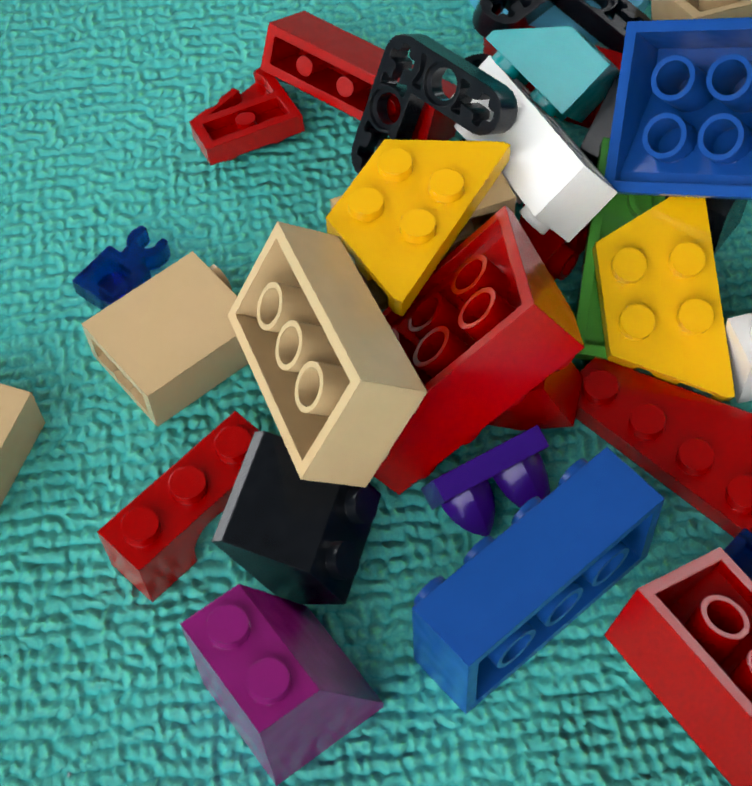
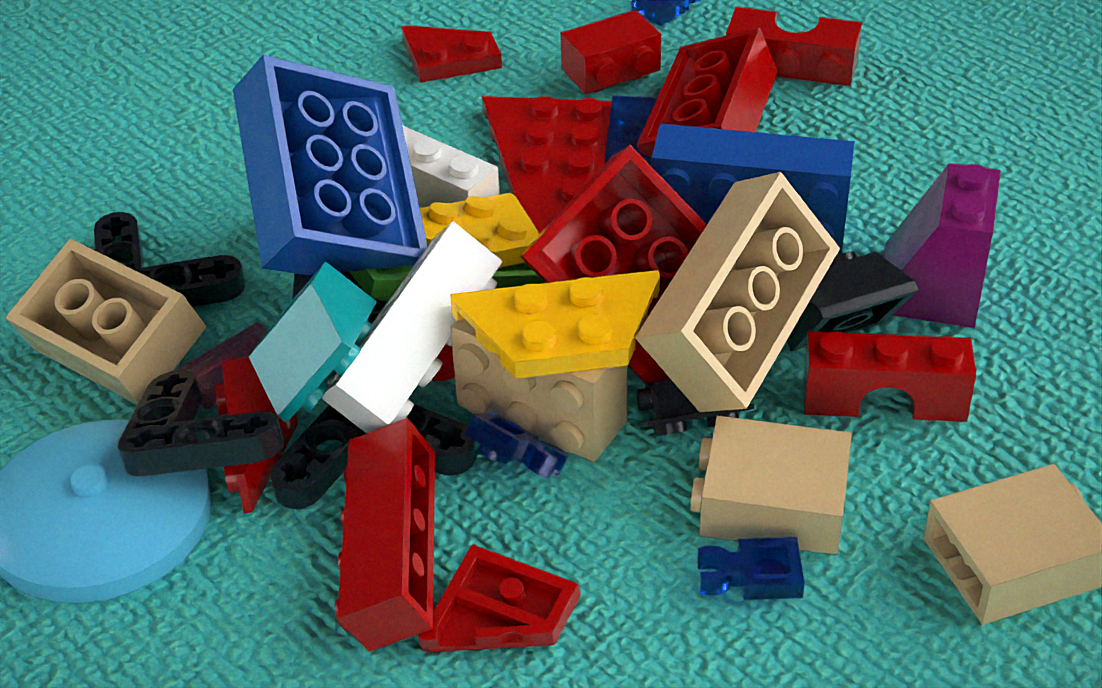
camera: 130 degrees left, 15 degrees down
black beam [351,34,518,174] -> none

